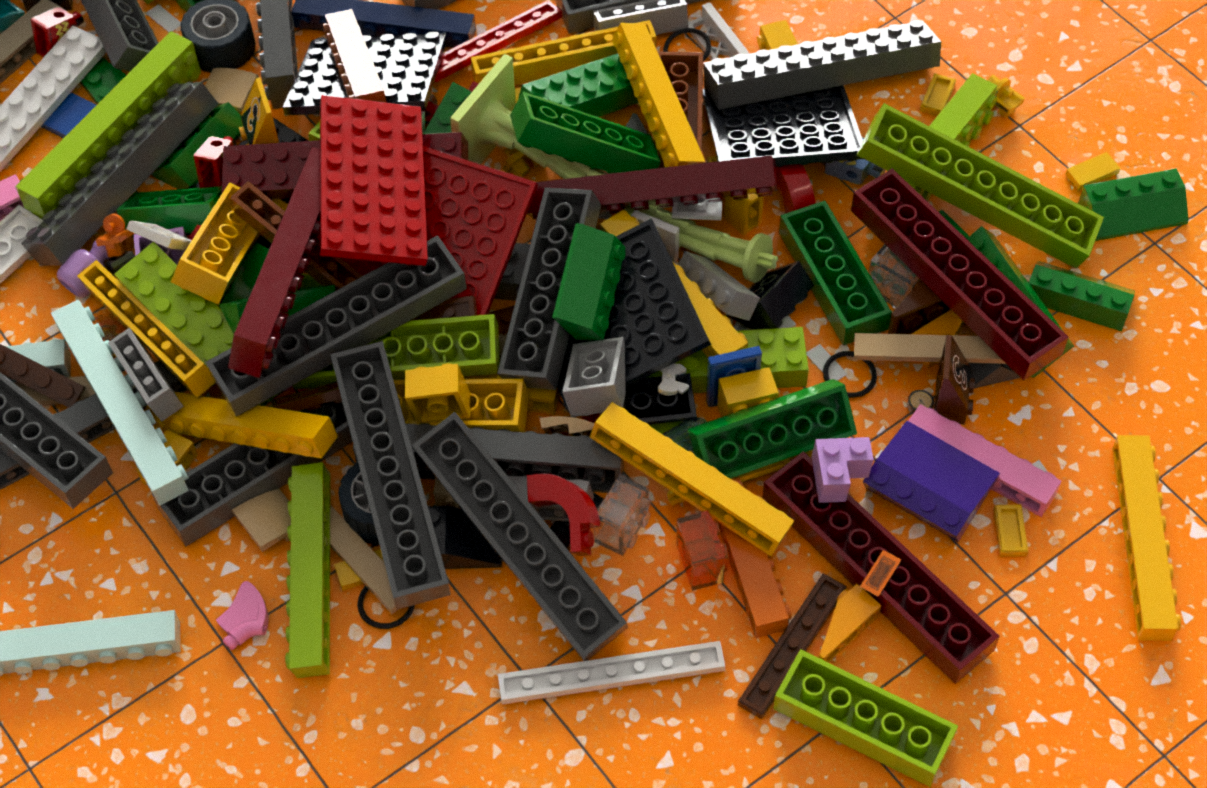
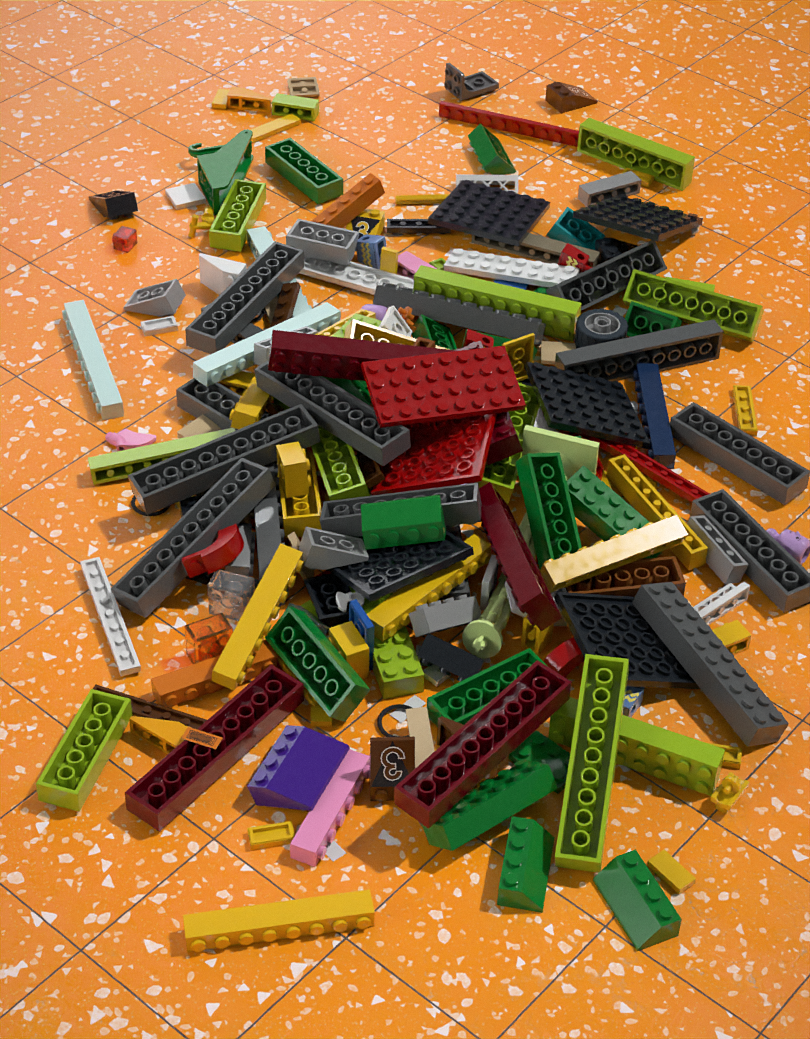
camera: 75 degrees right, 15 degrees down
brick [323,9,386,103] -> none
black tyre [663,28,711,62] -> none
lavender brick [811,437,874,503] -> none

